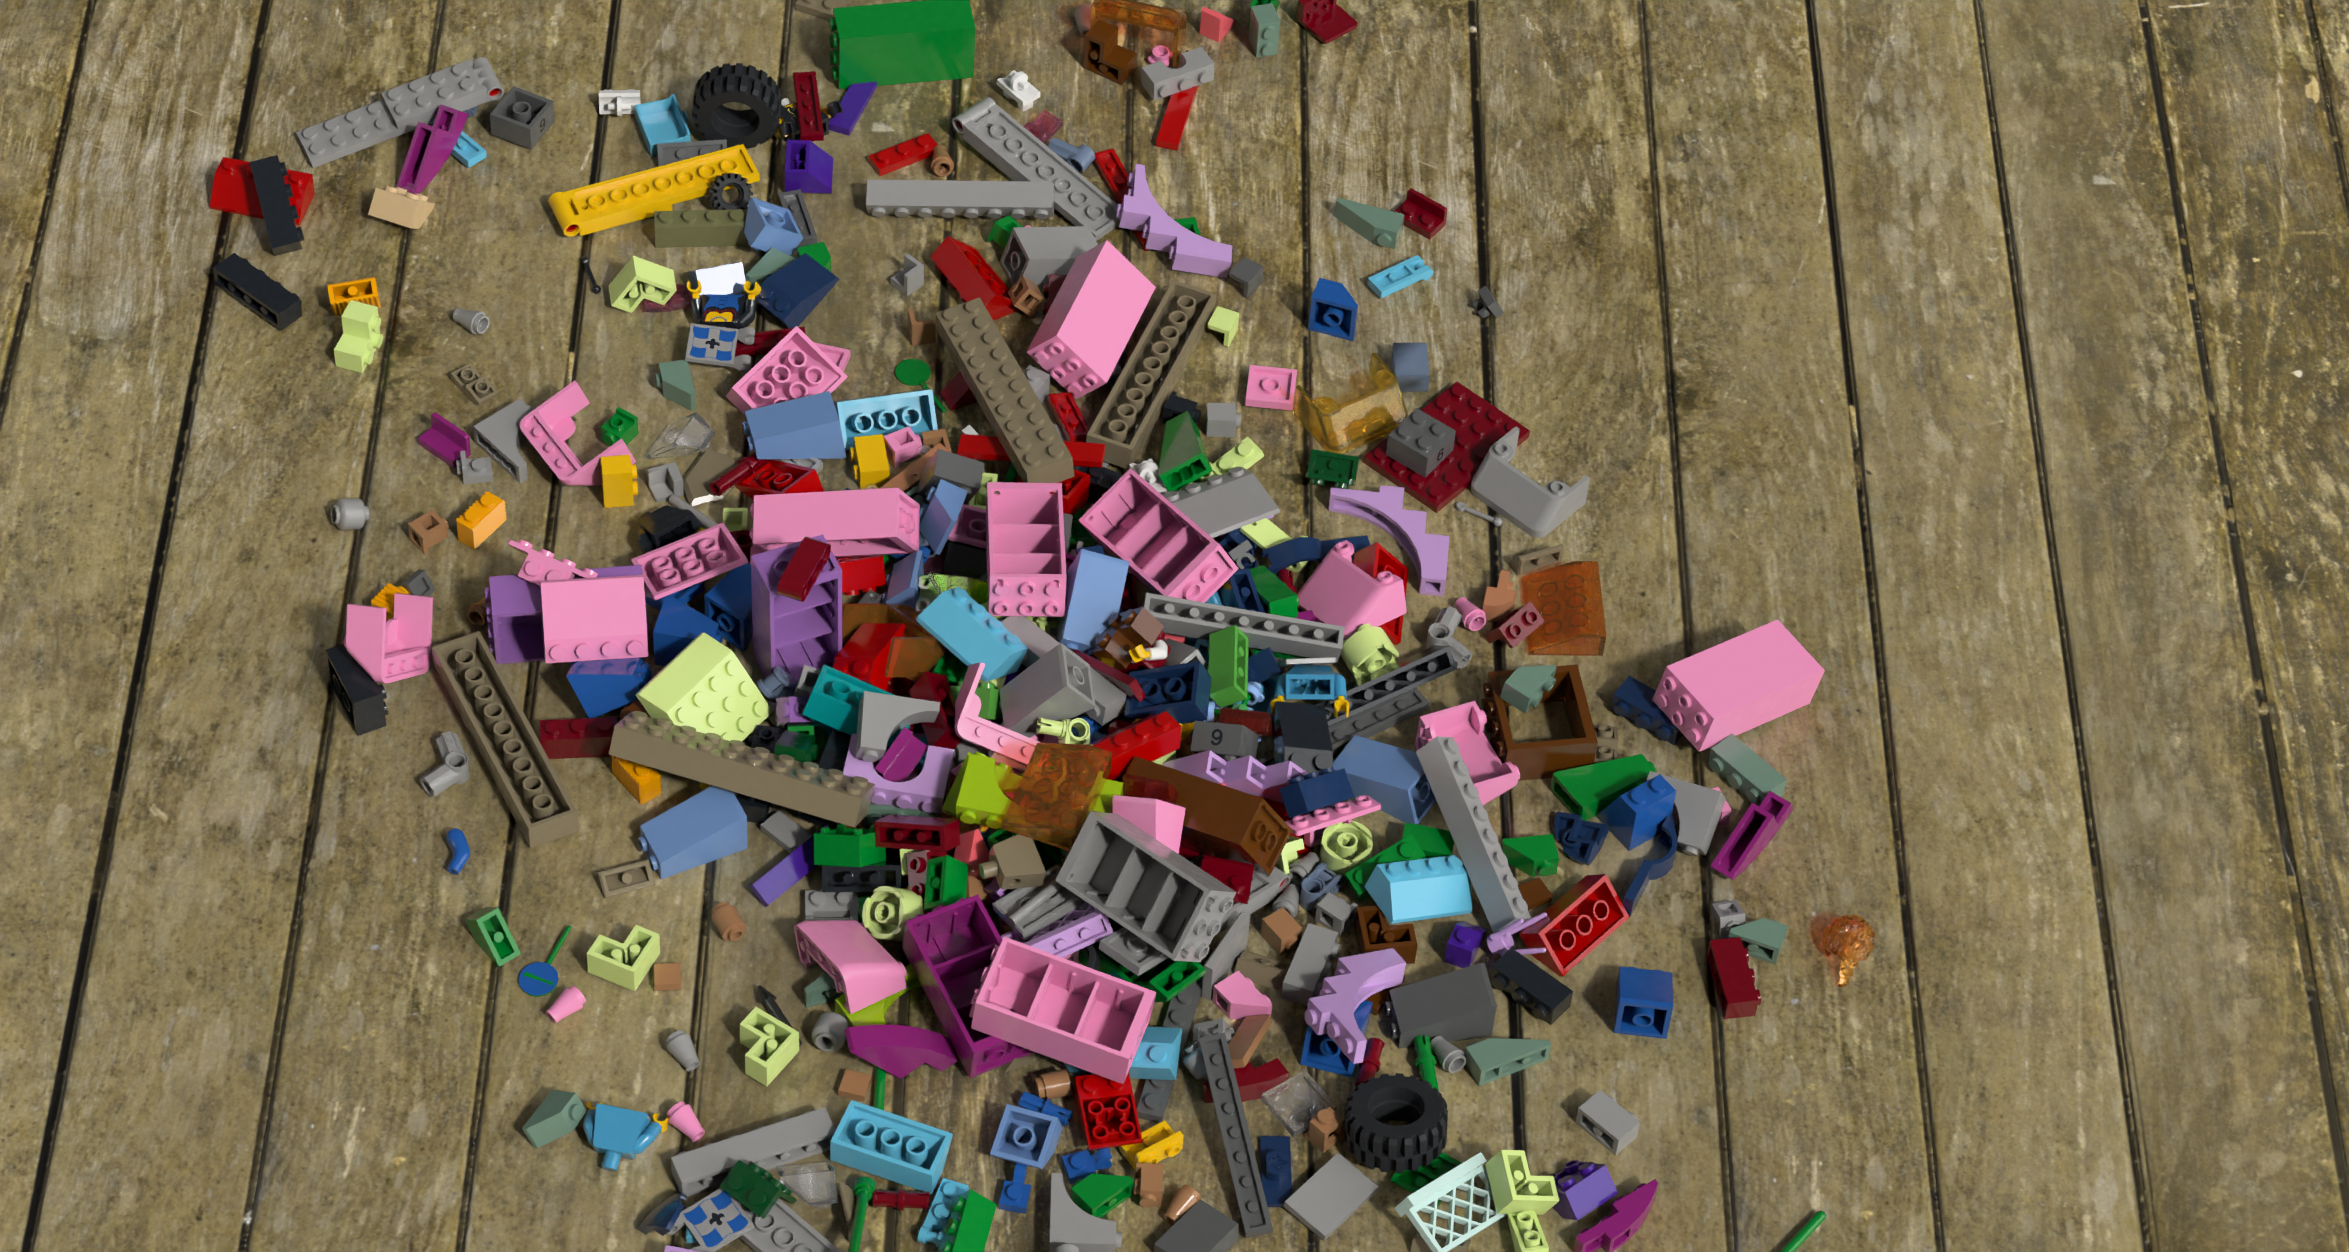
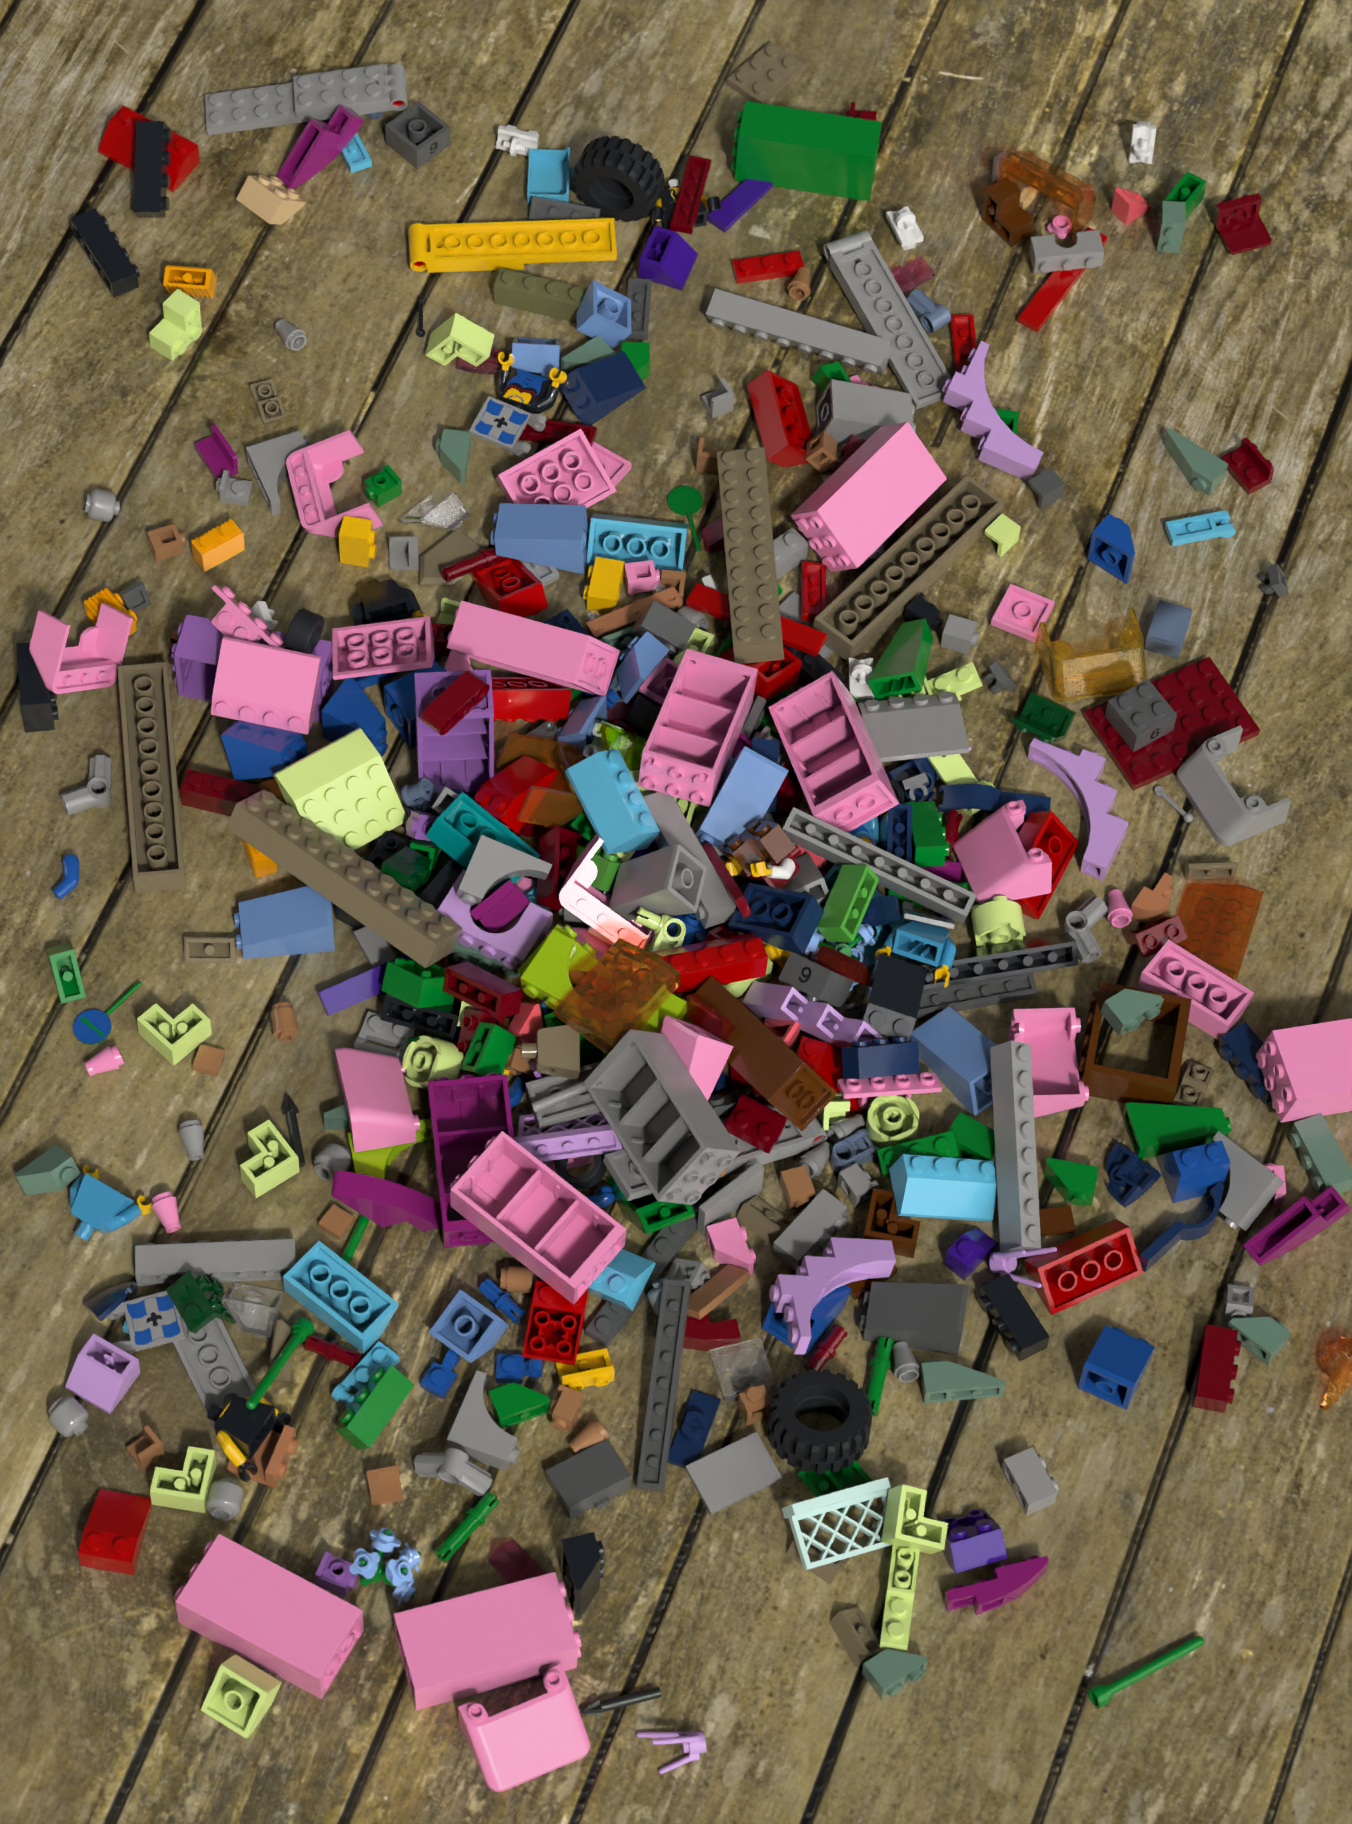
camera: 20 degrees right, 10 degrees up
light grey bar [669,494,718,529] -> none
black tyre [708,173,753,210] -> none
none -> black tyre [285,608,325,654]
none -> dark grey tile [984,661,1017,694]
none -> bright pink slope [1137,940,1254,1041]

